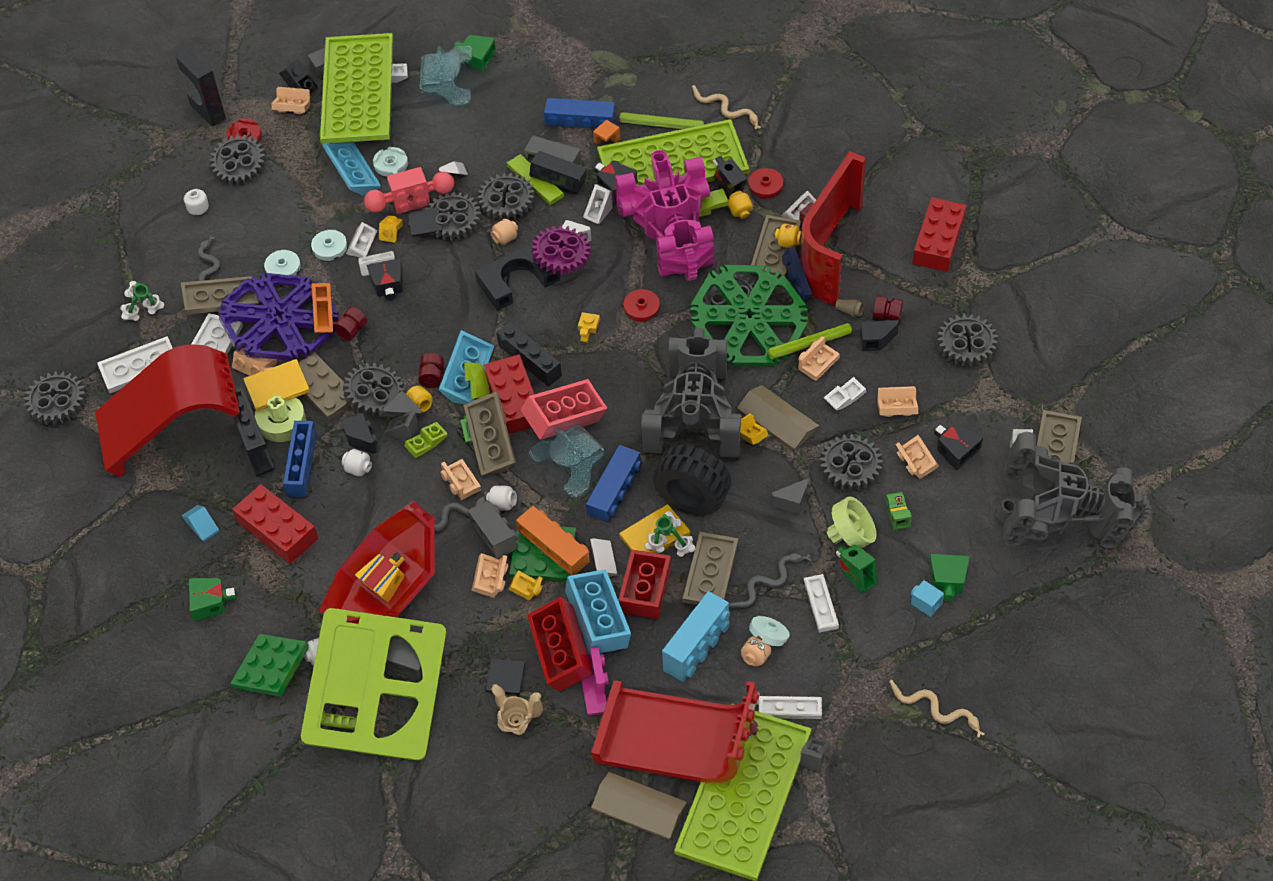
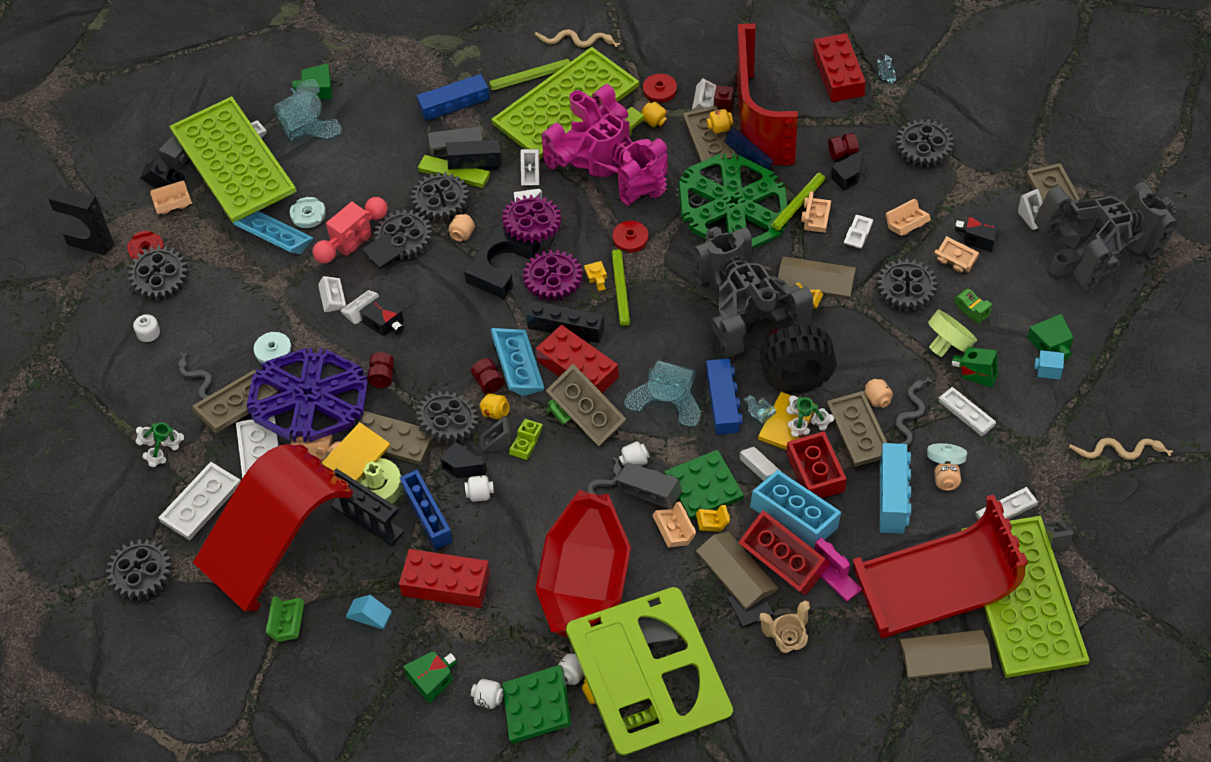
camera: 30 degrees left, 0 degrees up
light aqua plate [311,230,347,261] -> none
orange slope [312,283,333,333] -> none
torso [355,552,405,603] -> none
yellow bracket [379,216,403,242] -> none
dark grey slope [379,391,421,417] -> none
white slope [439,161,468,175] -> none
light nougat bracket [440,459,481,500] -> none
lime slope [464,362,490,399] -> none
orange brick [516,506,590,576] -> none
coral brick [521,379,608,440] -> none
orange panel [593,120,620,144] -> none
black torso [594,161,638,202] -> none
black torso [713,156,747,200] -> none
dark grey slope [771,479,808,514] -> none
dark tan cone [835,299,864,318] -> none
none -> bright green bracket [266,596,305,642]
none -> white head [471,679,504,709]
none -> magenta gear [523,249,583,302]
none -> lime axle [612,249,630,326]
none -> dark tan slope [696,531,778,610]
none -> clear light blue plate [744,394,776,424]
none -> light nougat head [864,379,893,408]
none -> clear light blue plate [877,54,896,84]

